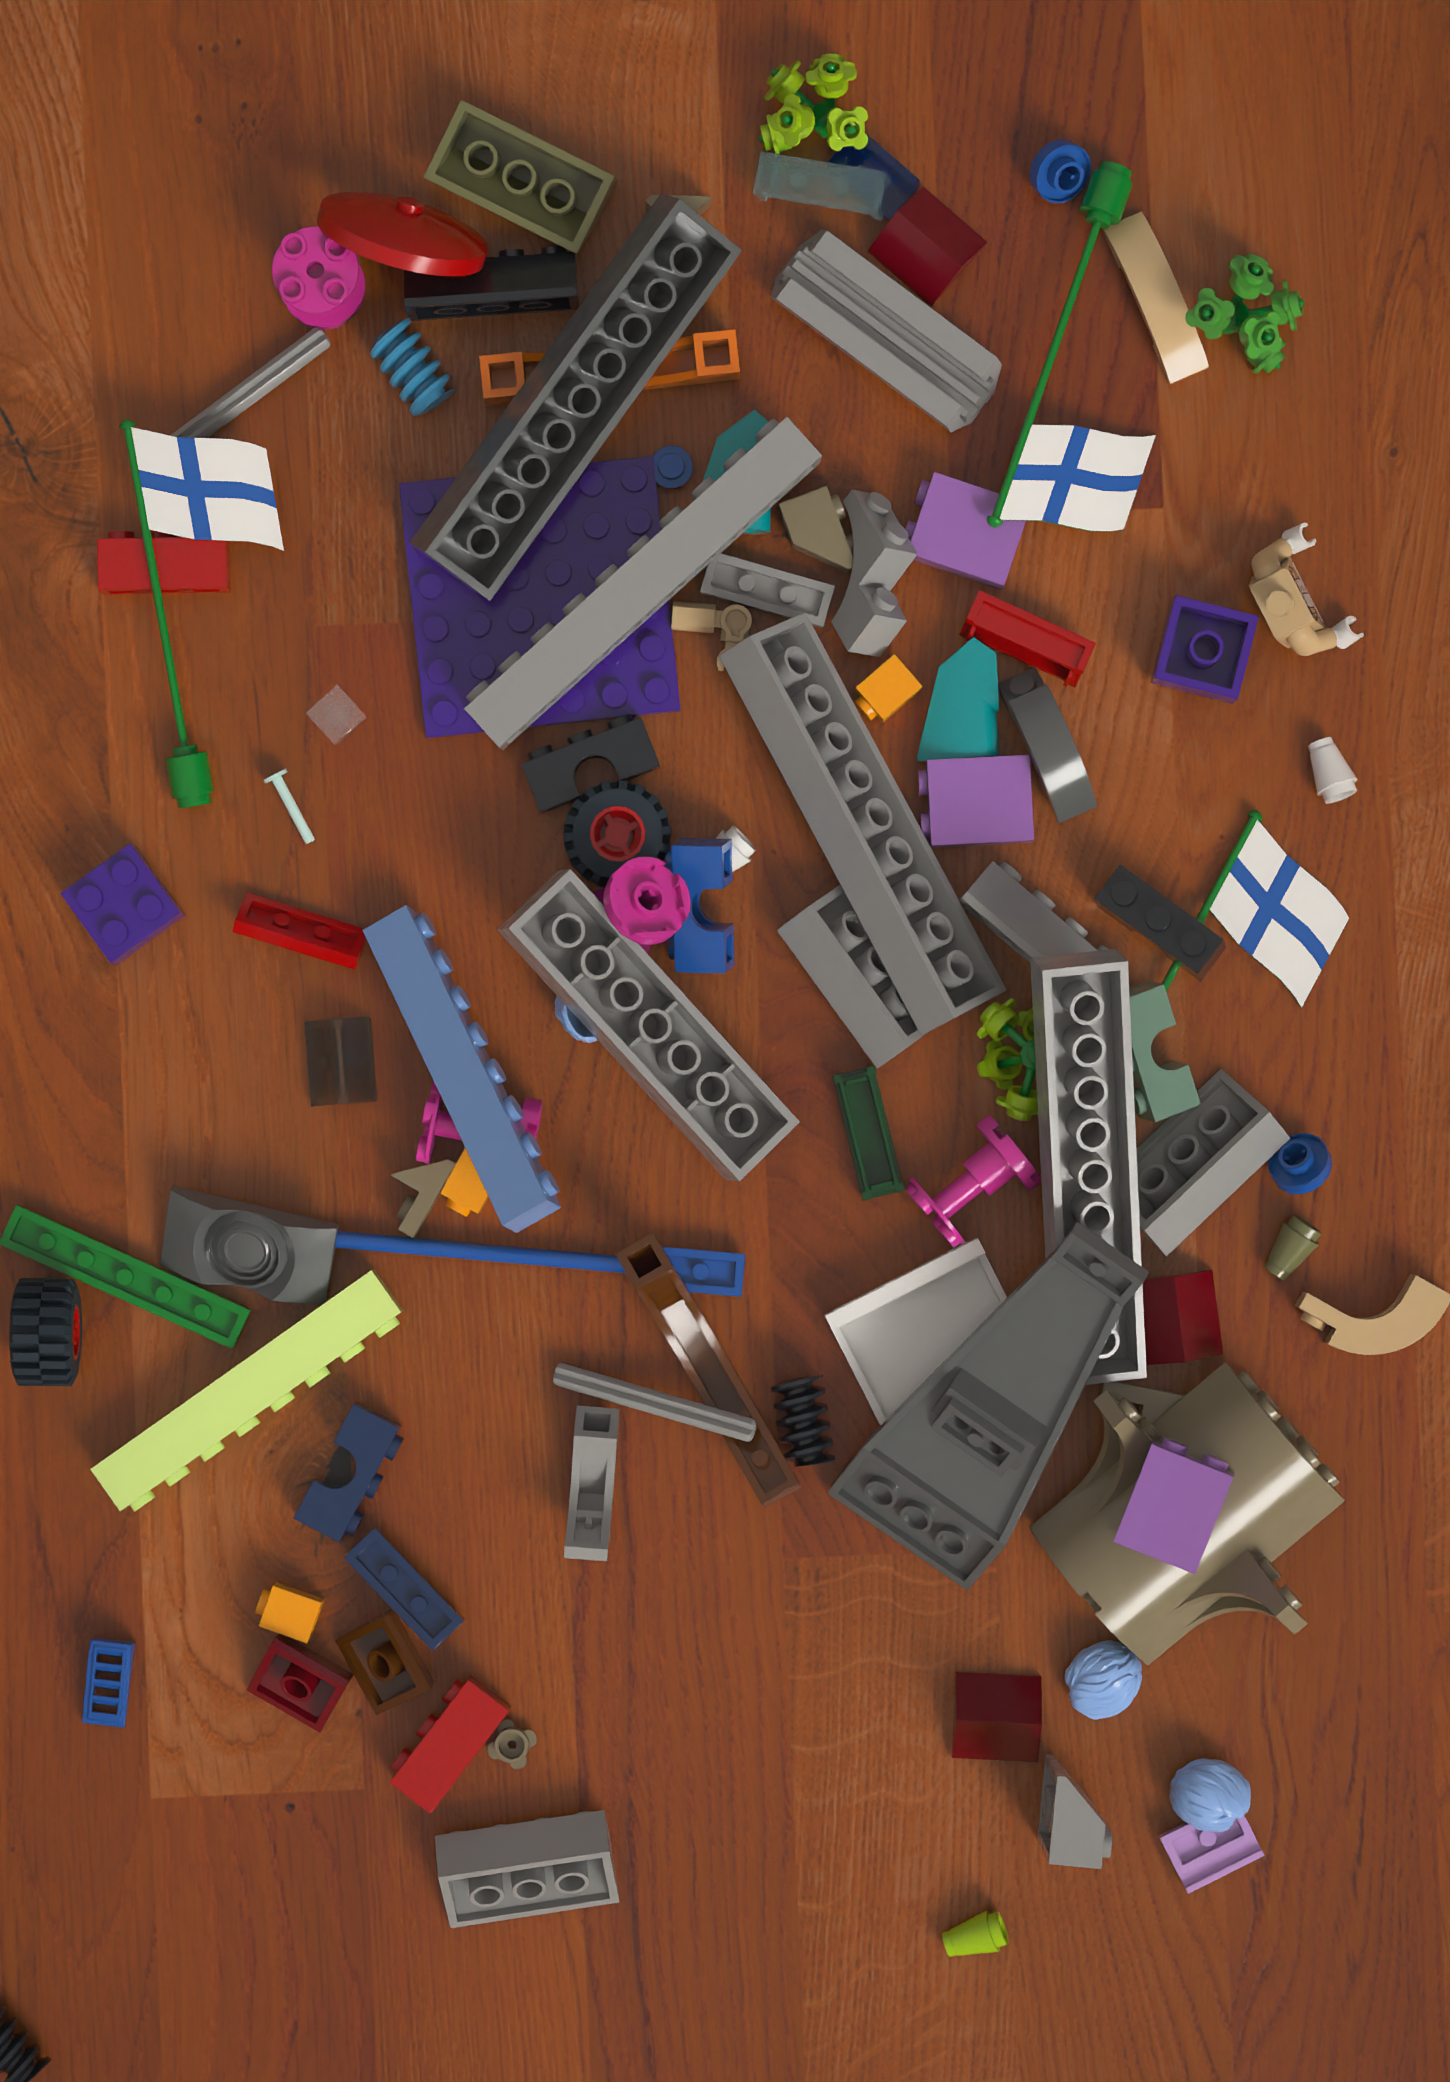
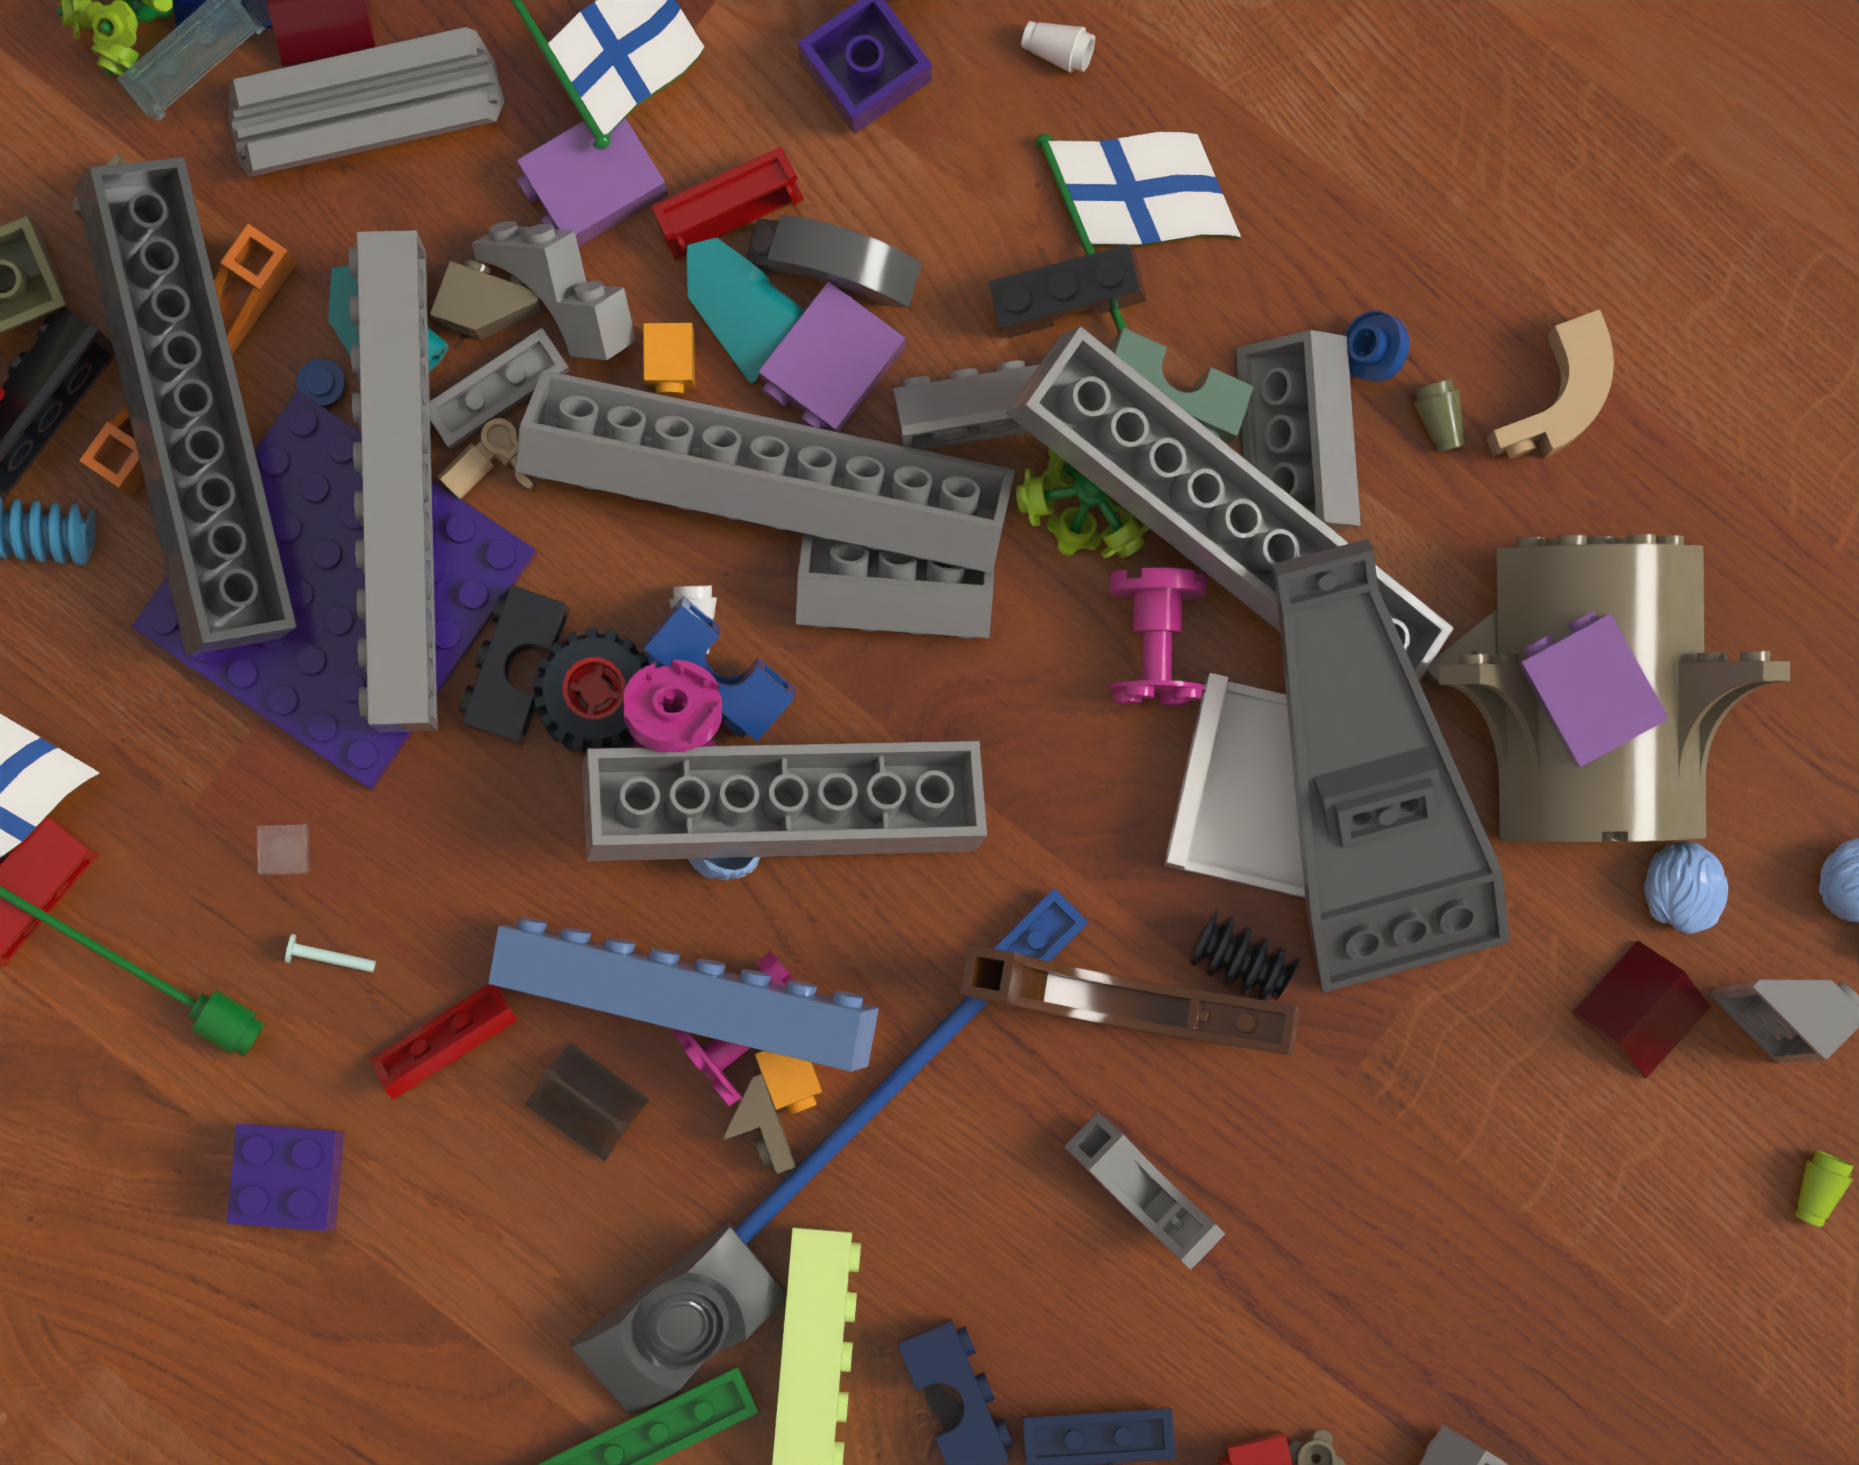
camera: 50 degrees left, 5 degrees down
light grey axle [553,1363,757,1442] -> none
dark green container [832,1066,905,1201] -> none
dark red slope [1143,1270,1224,1365] -> none

